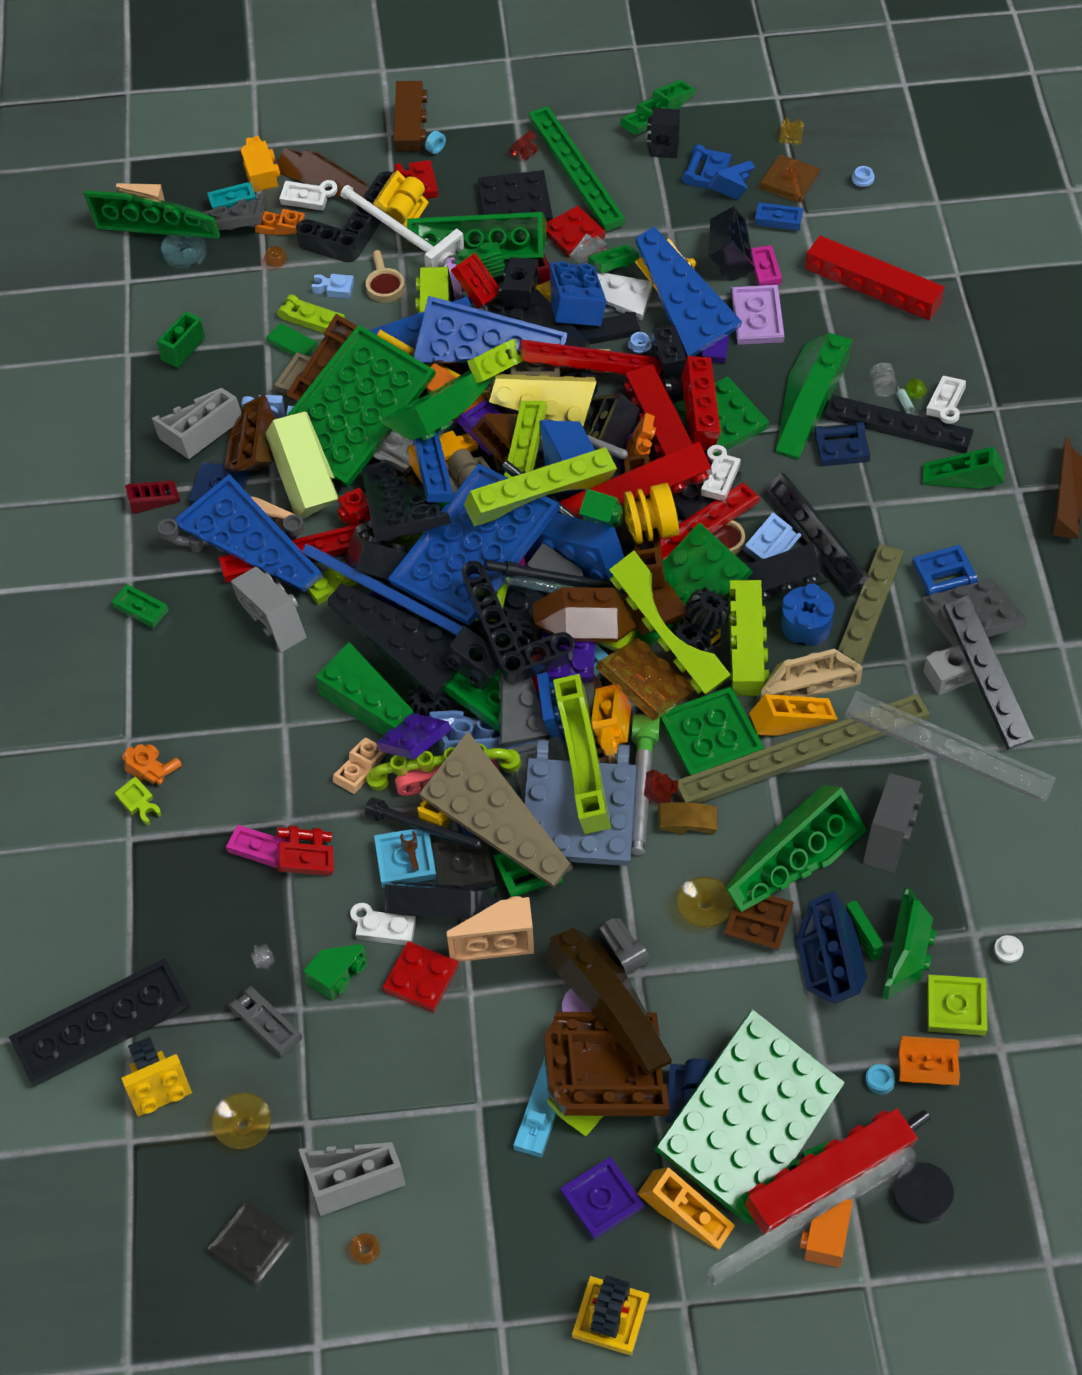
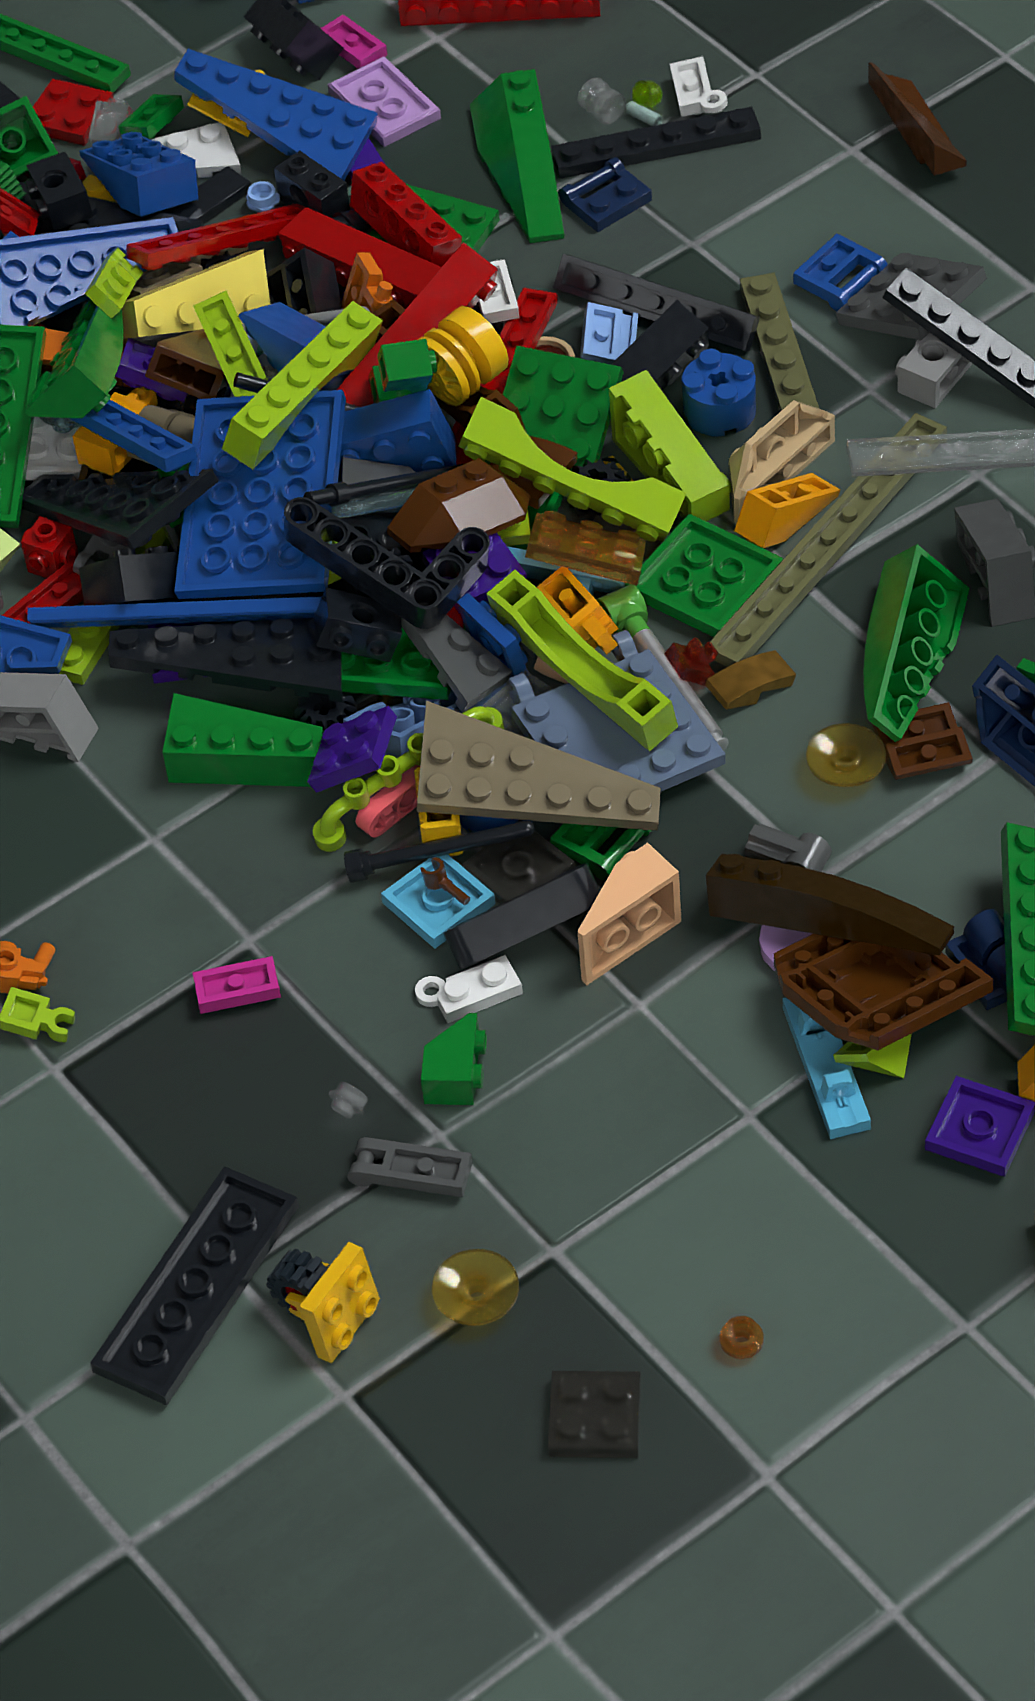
camera: 30 degrees left, 5 degrees down
red plate [276,825,334,876] -> none
light grey wedge [298,1142,406,1216] -> none
light nougat slope [333,737,386,794] -> none
red plate [383,941,459,1013] -> none
black gear [684,587,730,632] -> none
green slope [923,446,1005,489] -> none

